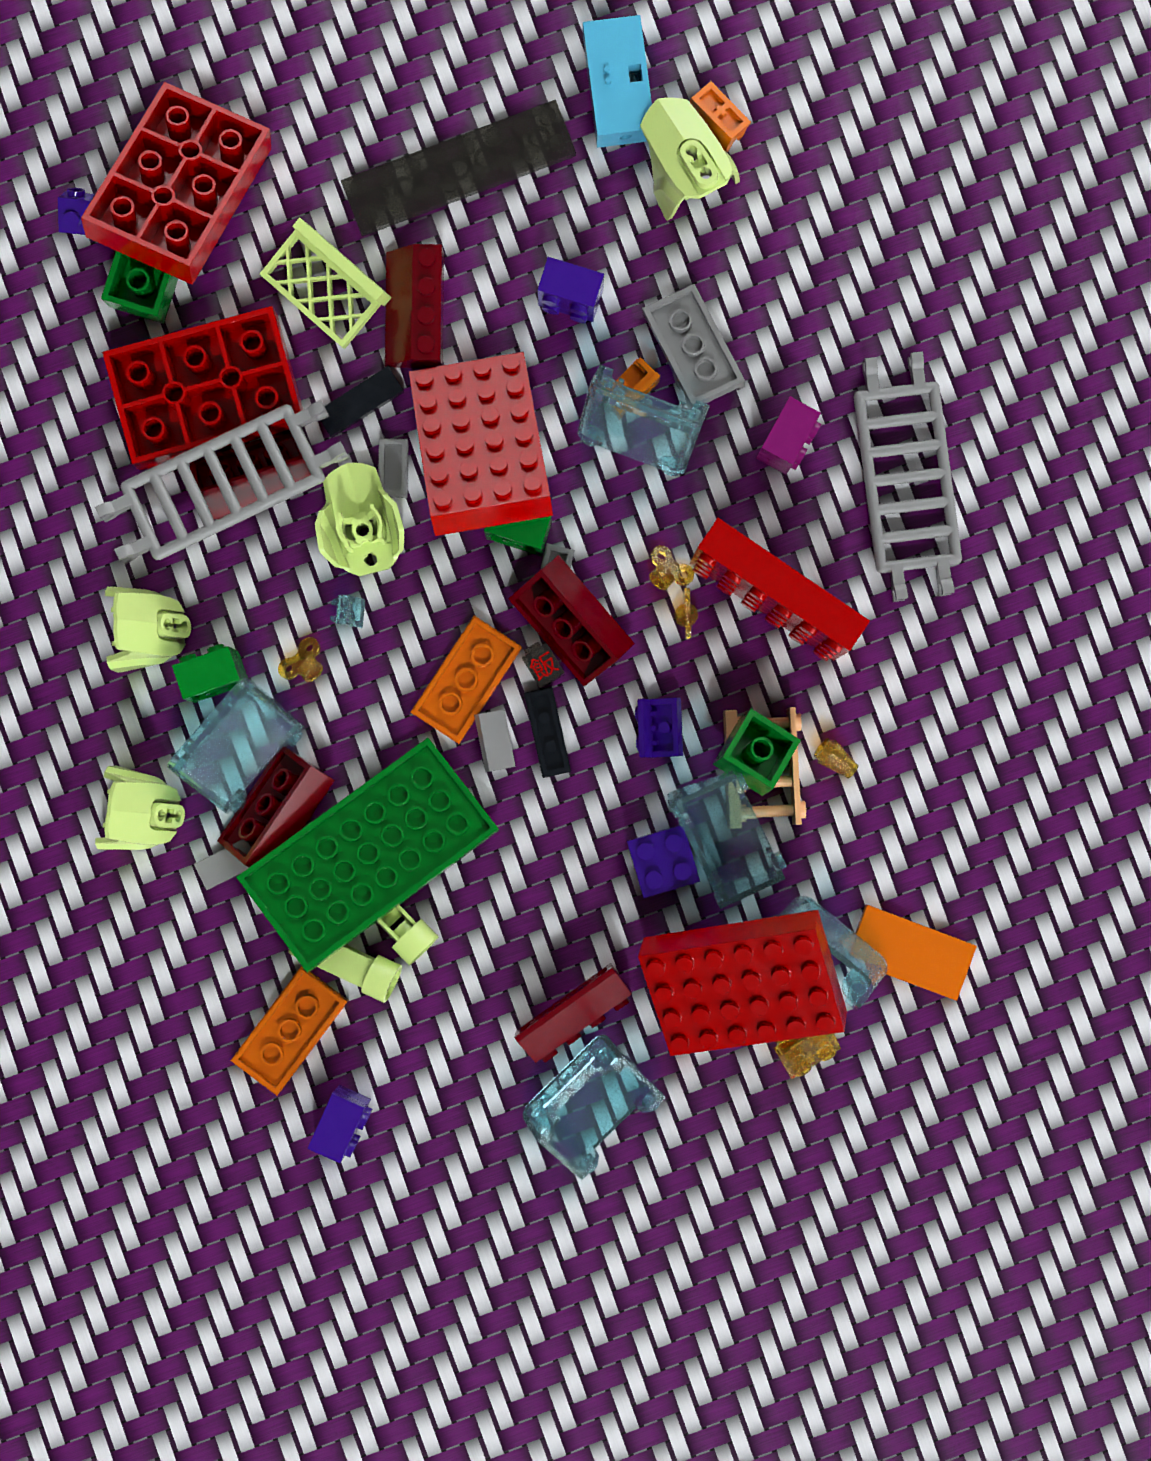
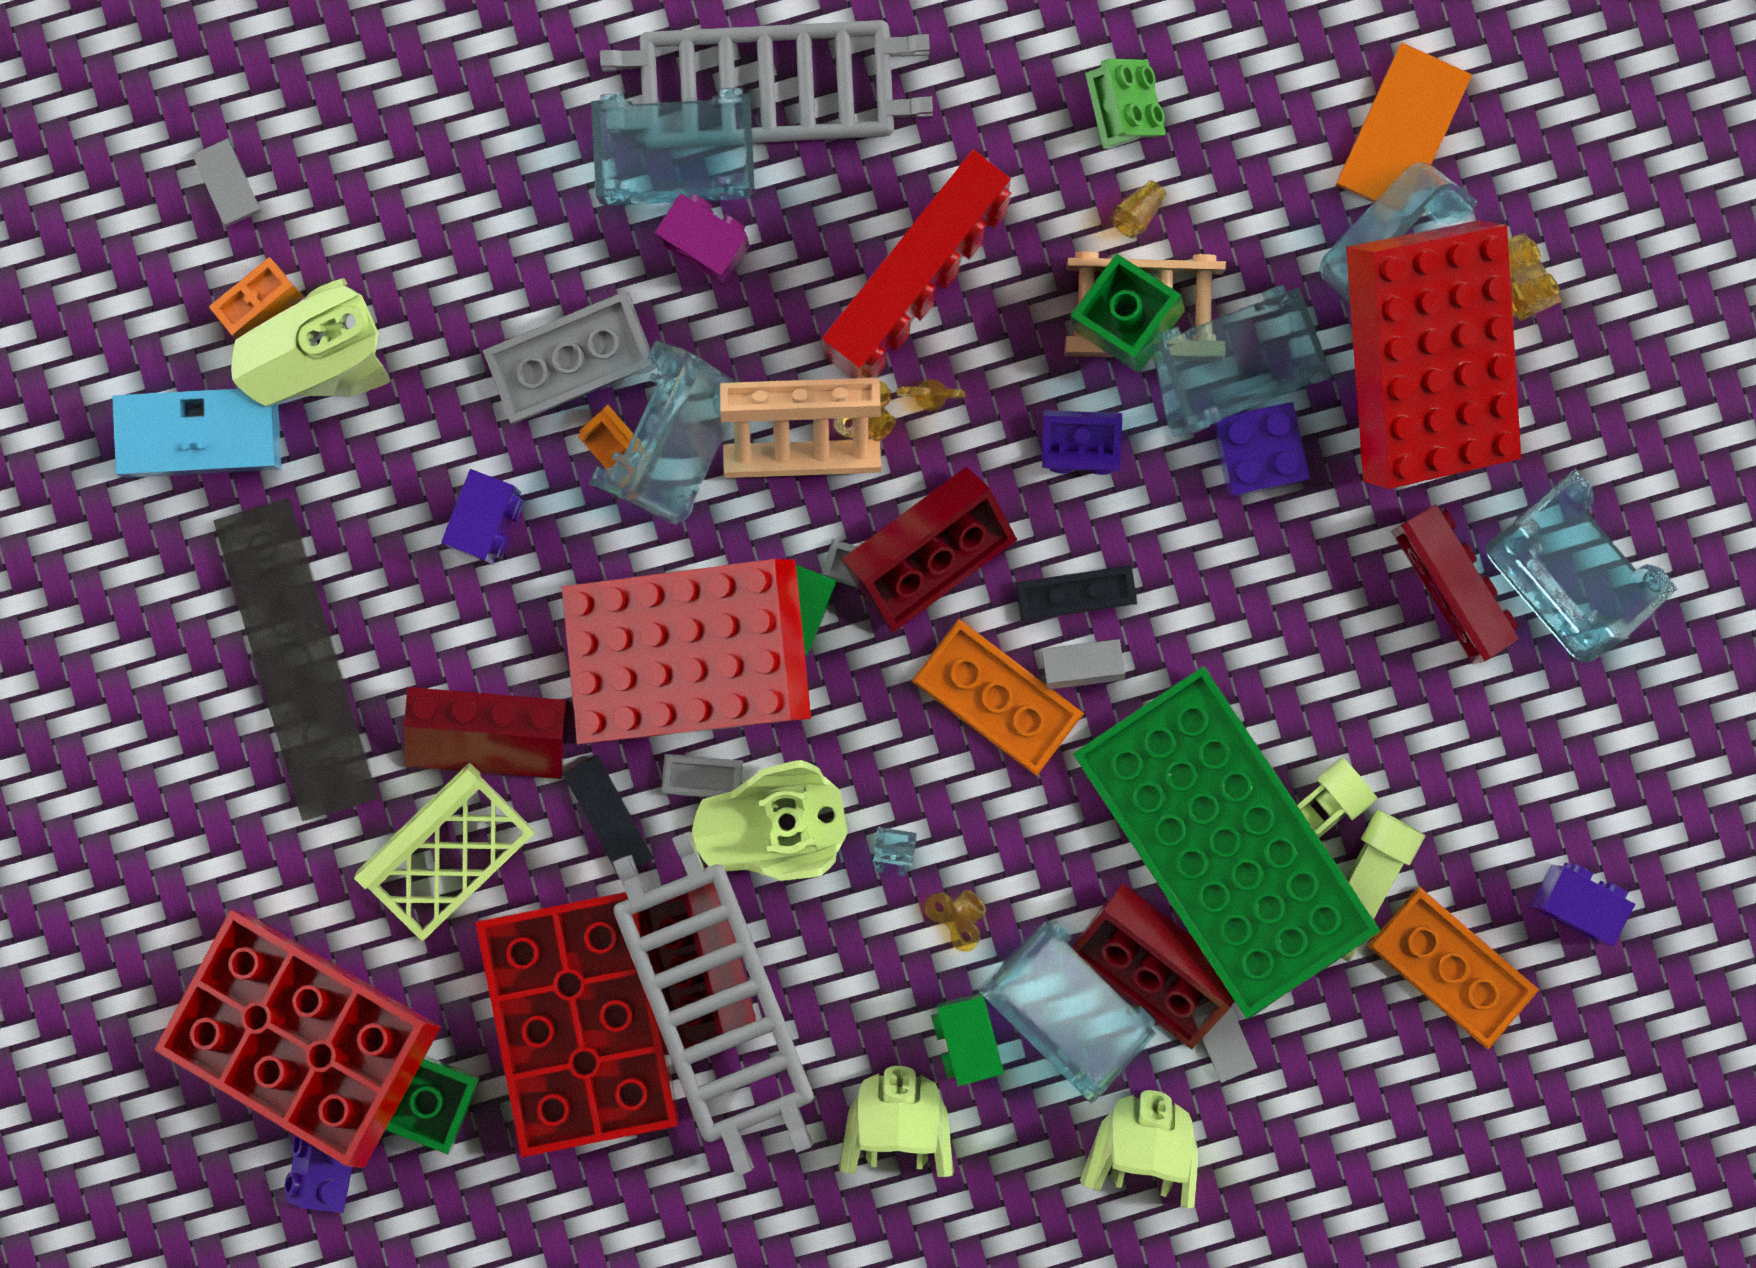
camera: 85 degrees left, 0 degrees up
clear smoke brick [522,642,565,689] -> none
none -> light grey tile [192,138,261,227]
none -> clear light blue windscreen [591,88,756,206]
none -> light nougat fence [720,378,881,478]
none -> bright green bracket [1085,58,1166,149]

